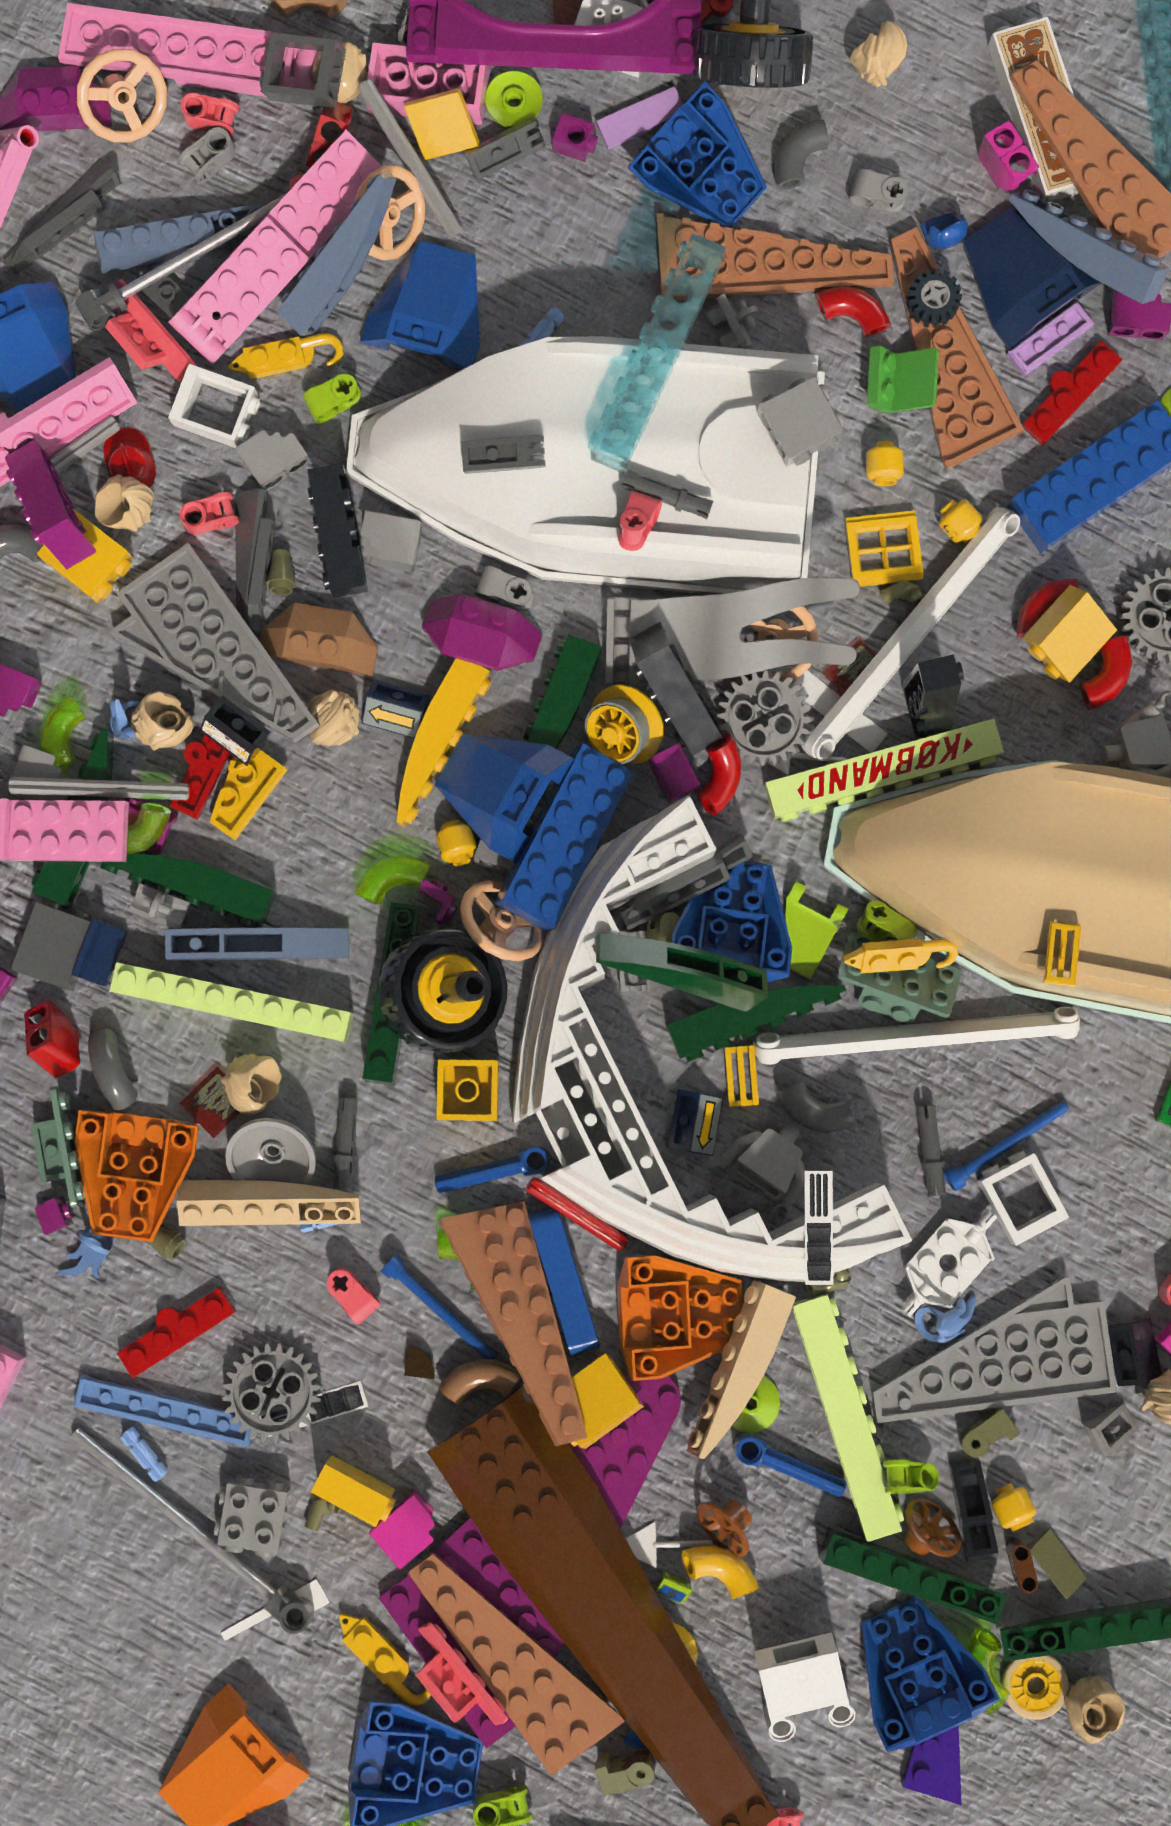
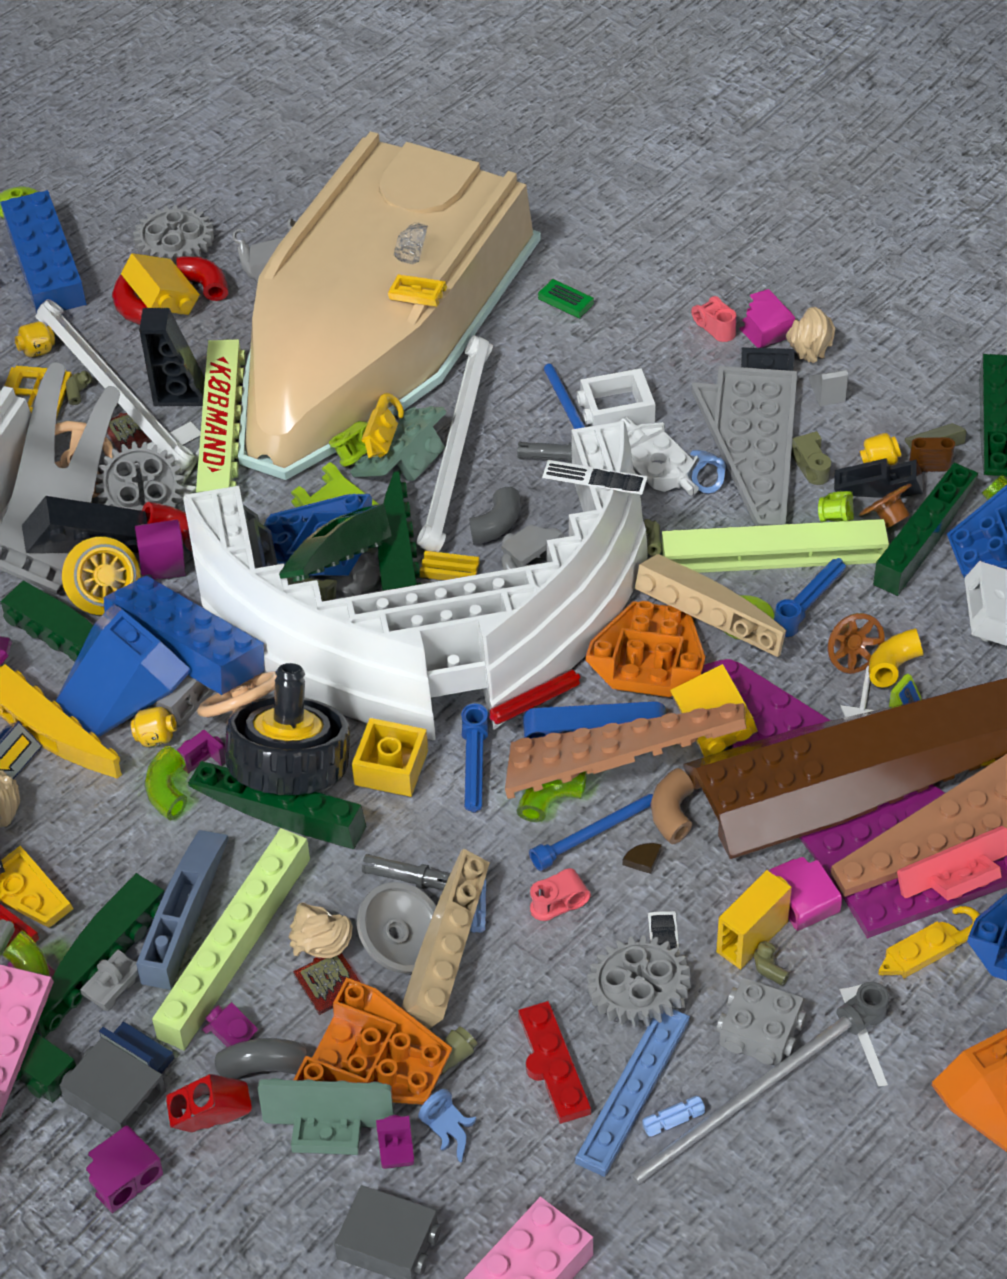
camera: 75 degrees left, 35 degrees down
none -> magenta bracket [202,1002,258,1047]
none -> clear rock [394,222,428,264]

